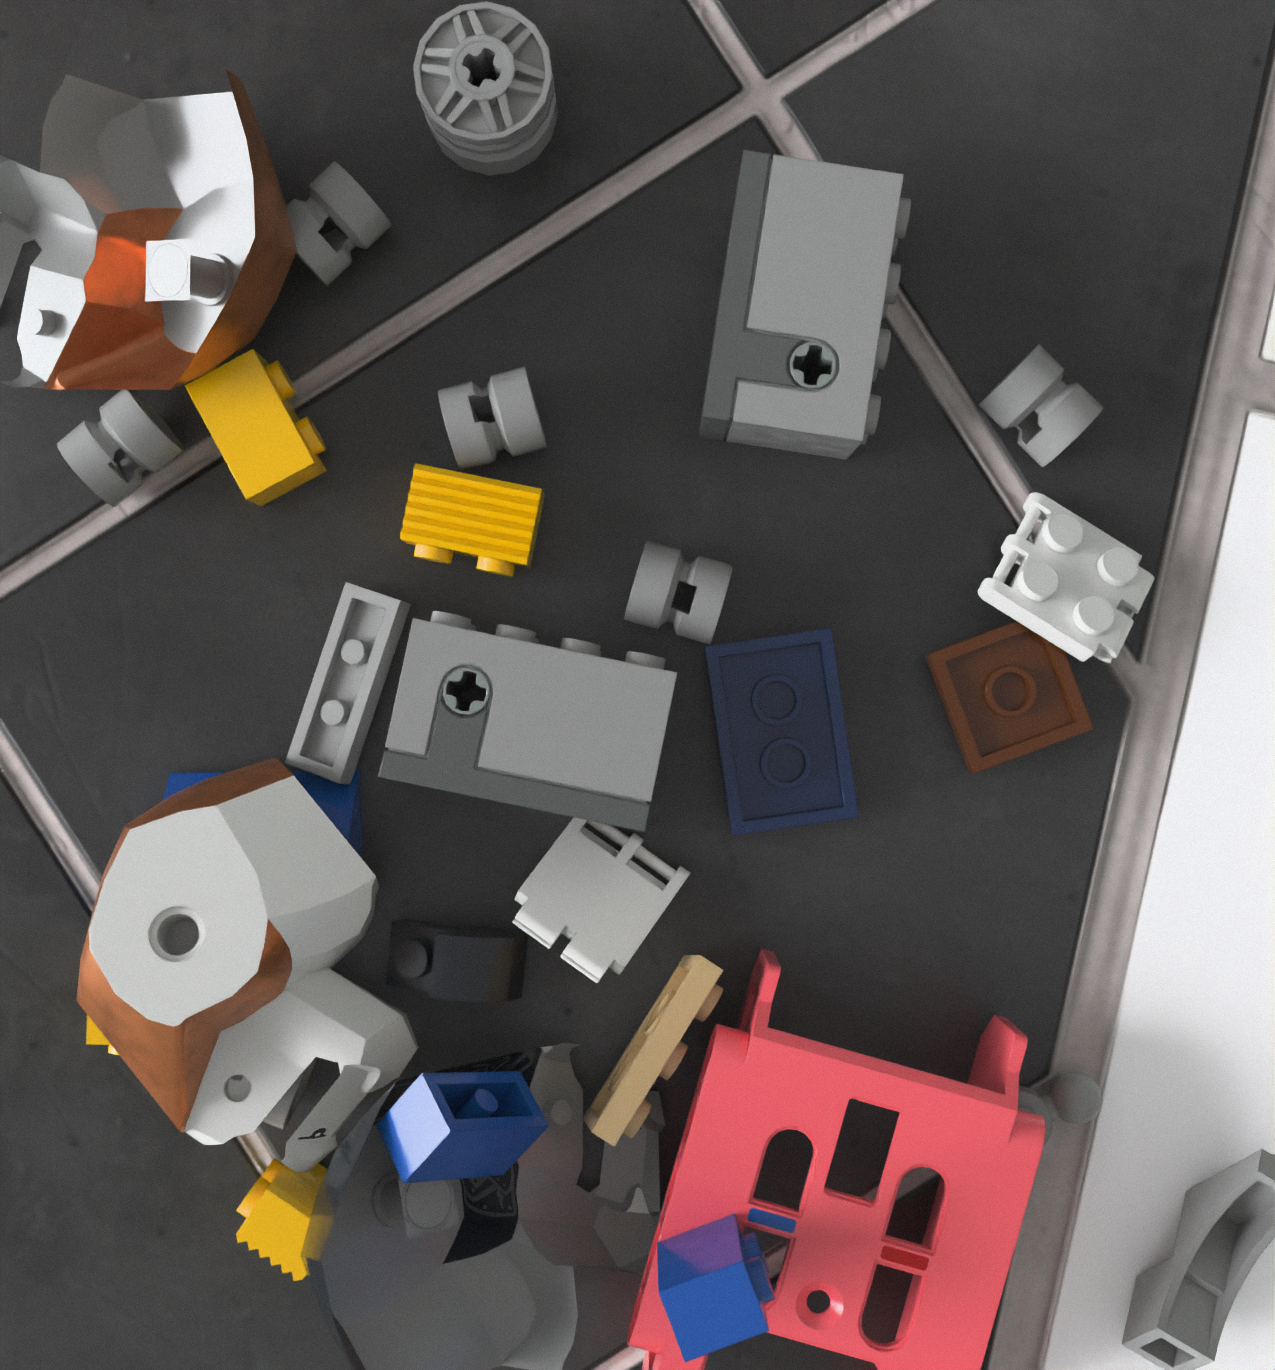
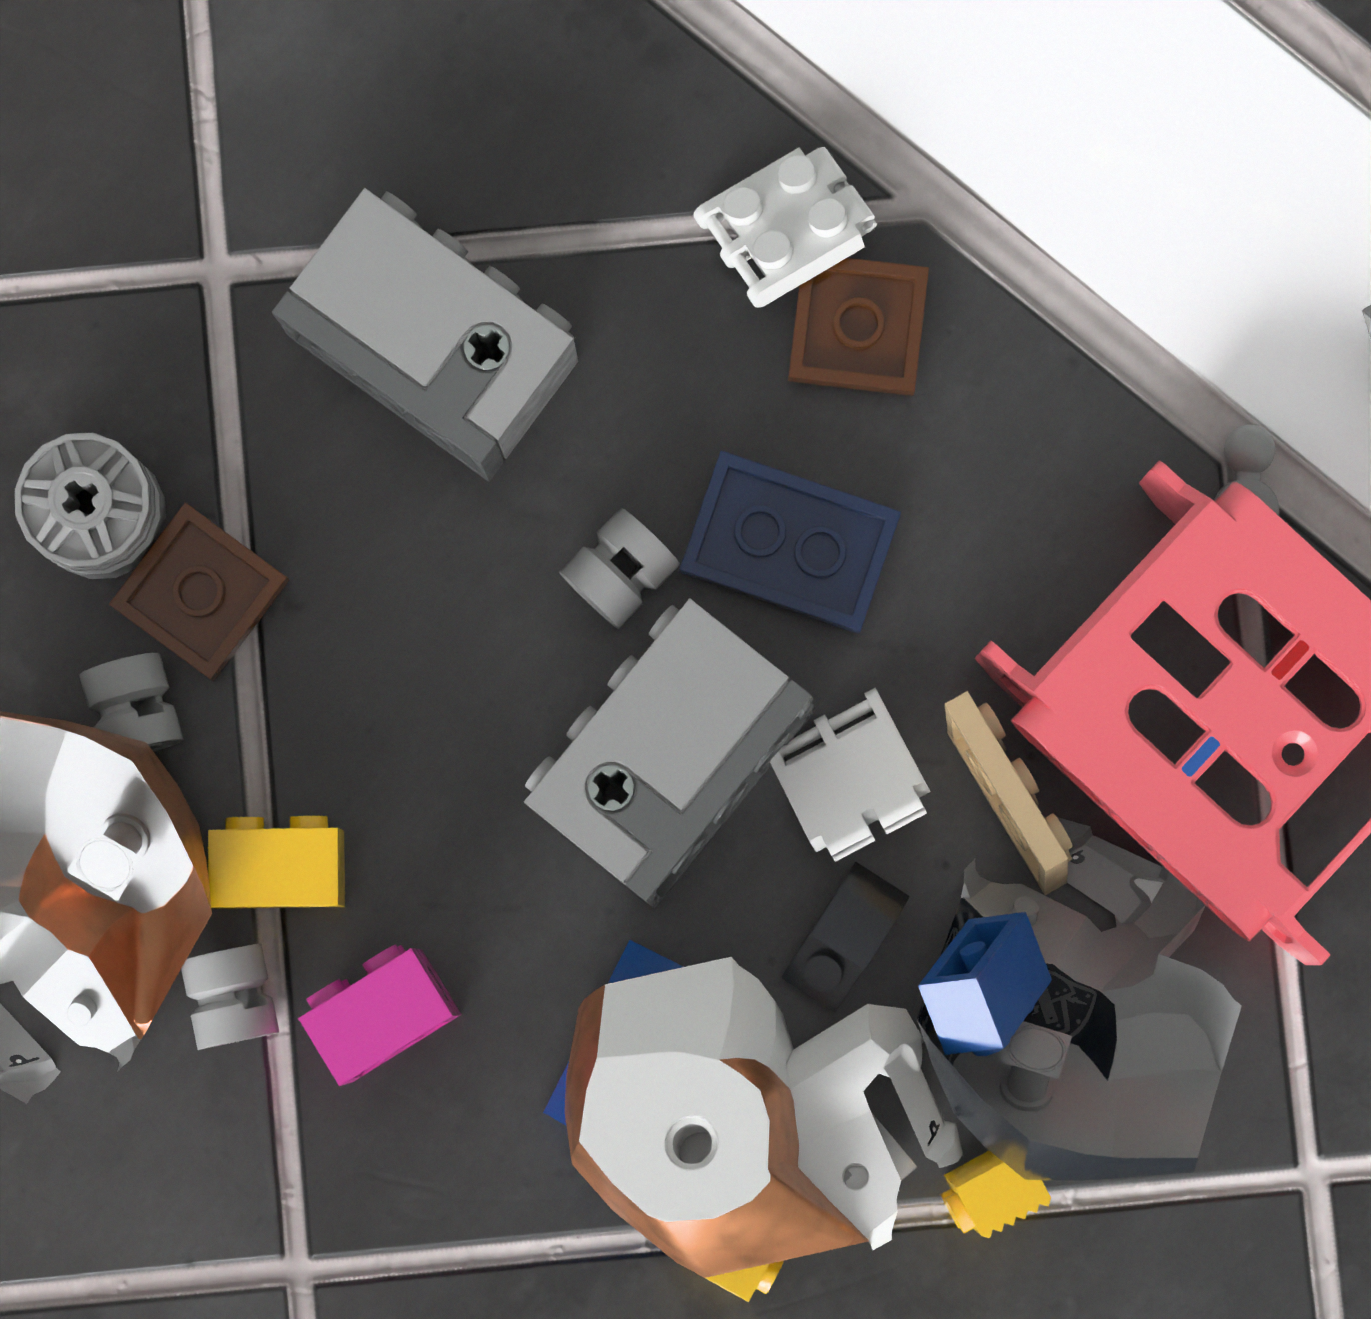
camera: 60 degrees left, 5 degrees down
light grey plate [285,582,411,784] -> none
yellow brick [400,463,545,577] -> none
light grey wheel [438,366,547,471] -> none
blue brick [657,1213,775,1362] -> none
light grey wheel [979,344,1103,467] -> none
none -> reddish brown plate [109,503,289,682]
none -> dark pink brick [298,944,462,1086]

